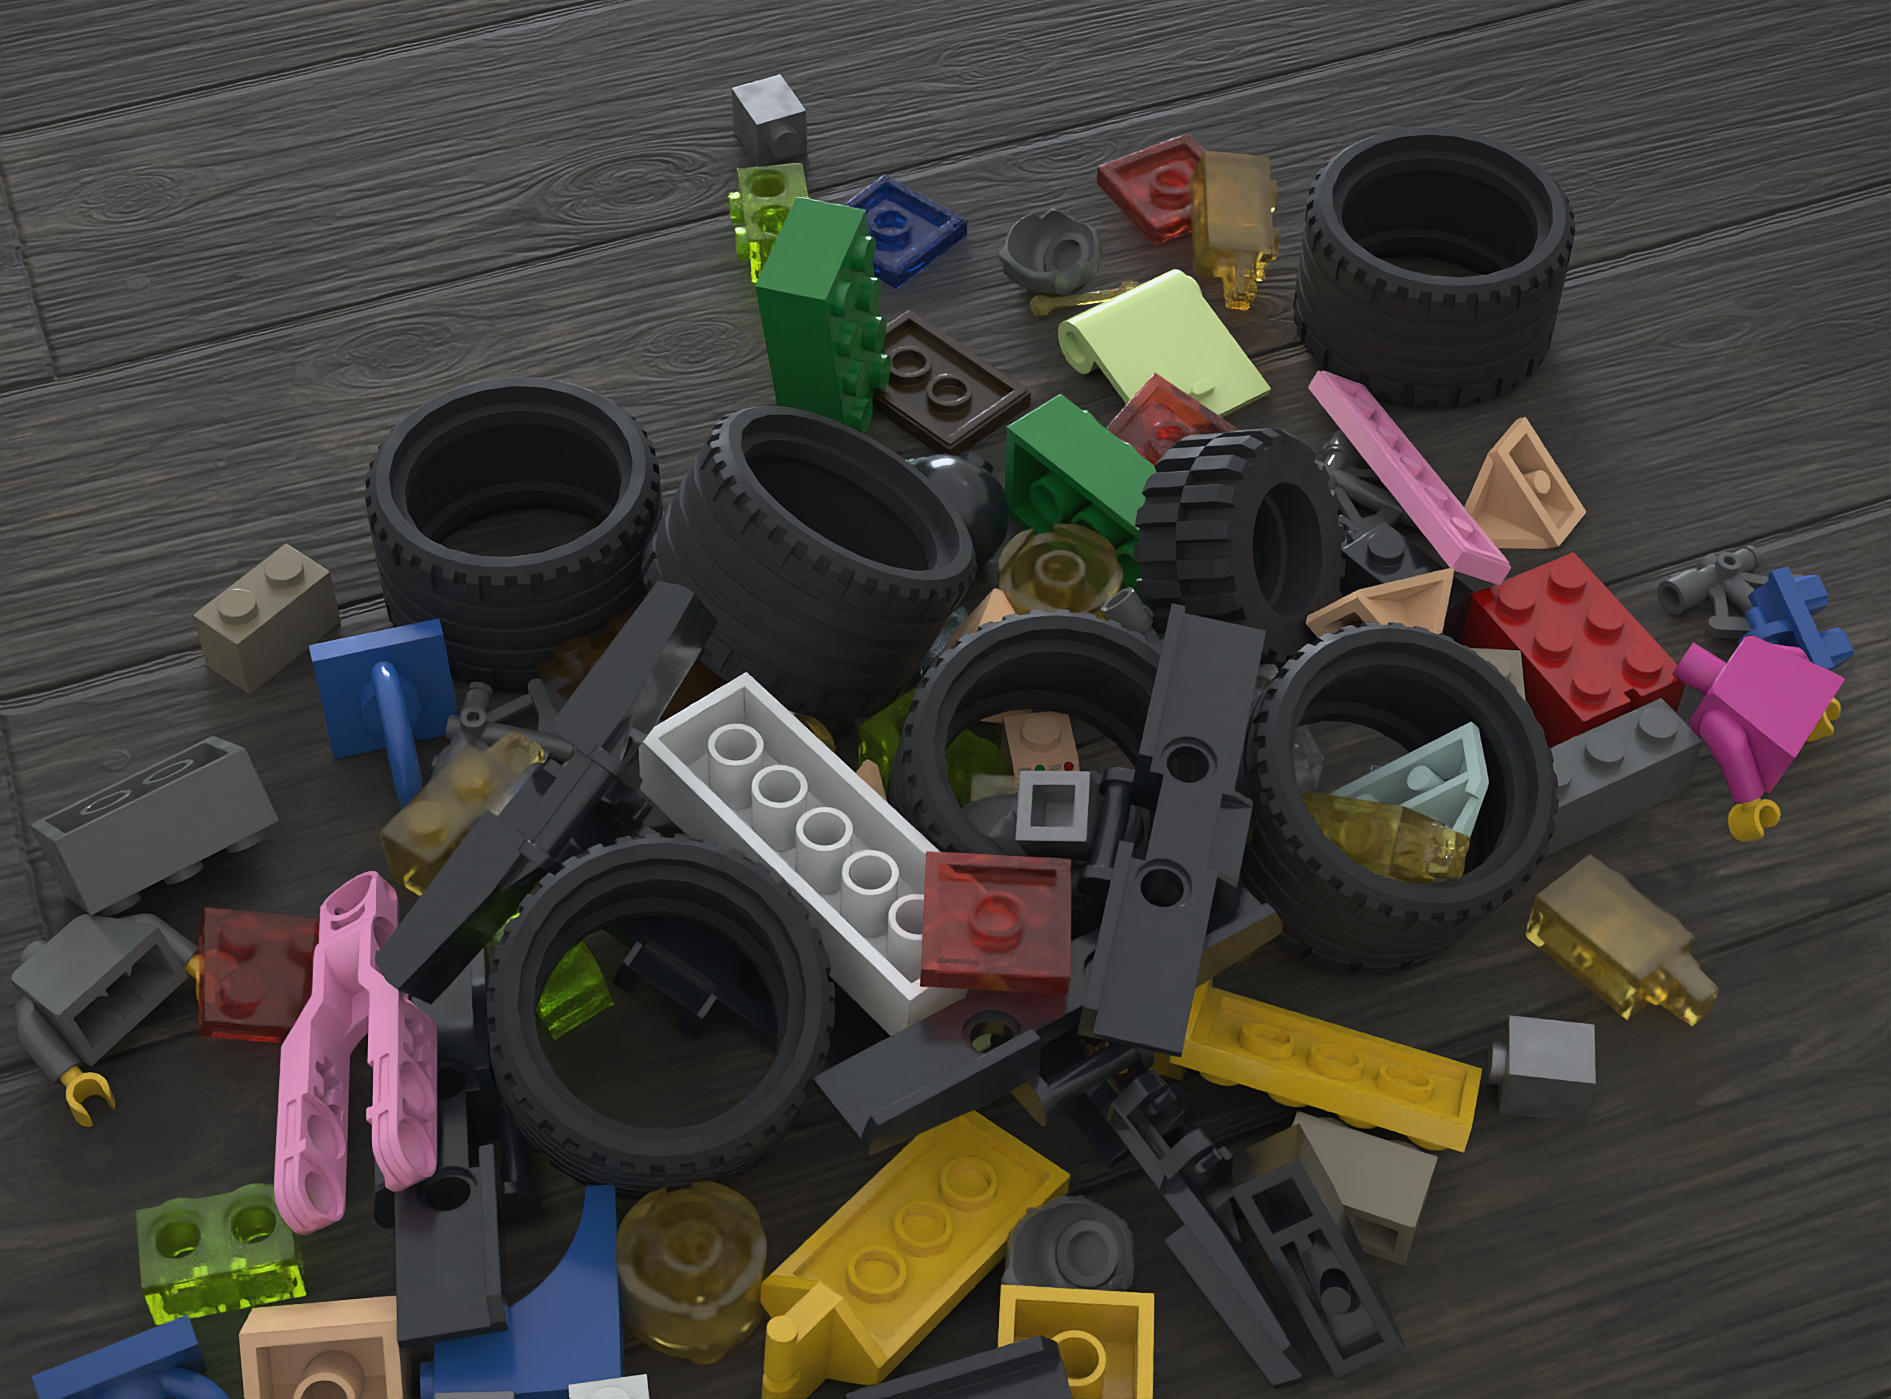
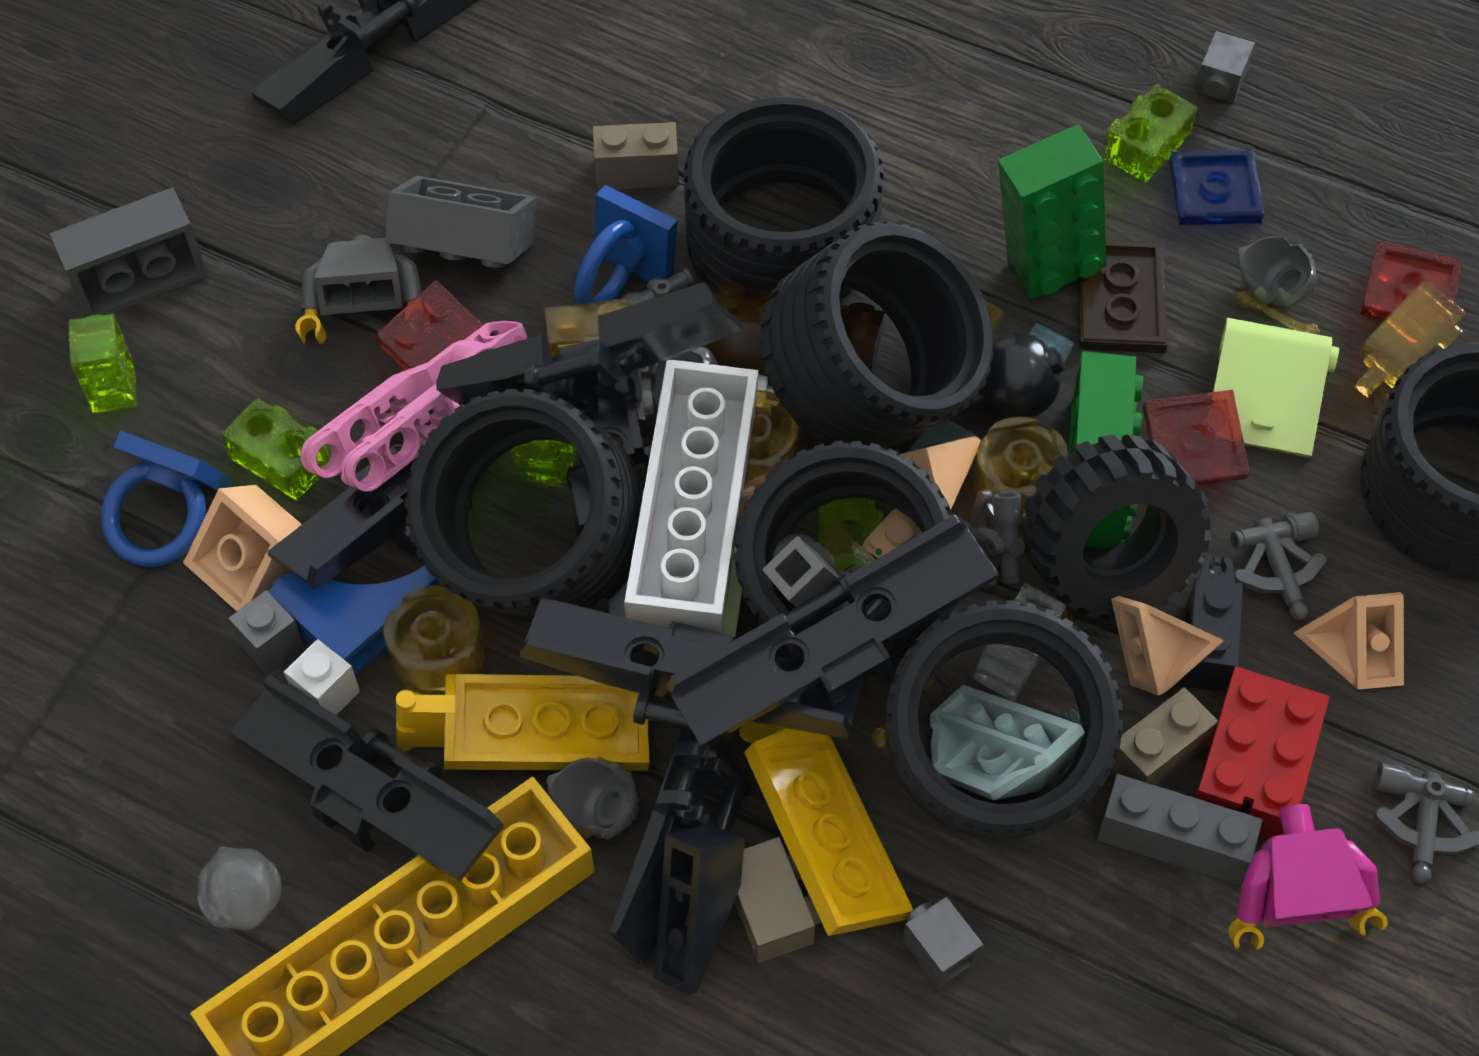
camera: 50 degrees right, 10 degrees up
clear red plate [920,851,1071,994] -> none
clear yellow hinge [1300,791,1470,884] -> none
bright pink tile [1308,371,1512,585] -> none
clear yellow hinge [1525,854,1719,1026] -> none
blue hips [1737,566,1854,671] -> none

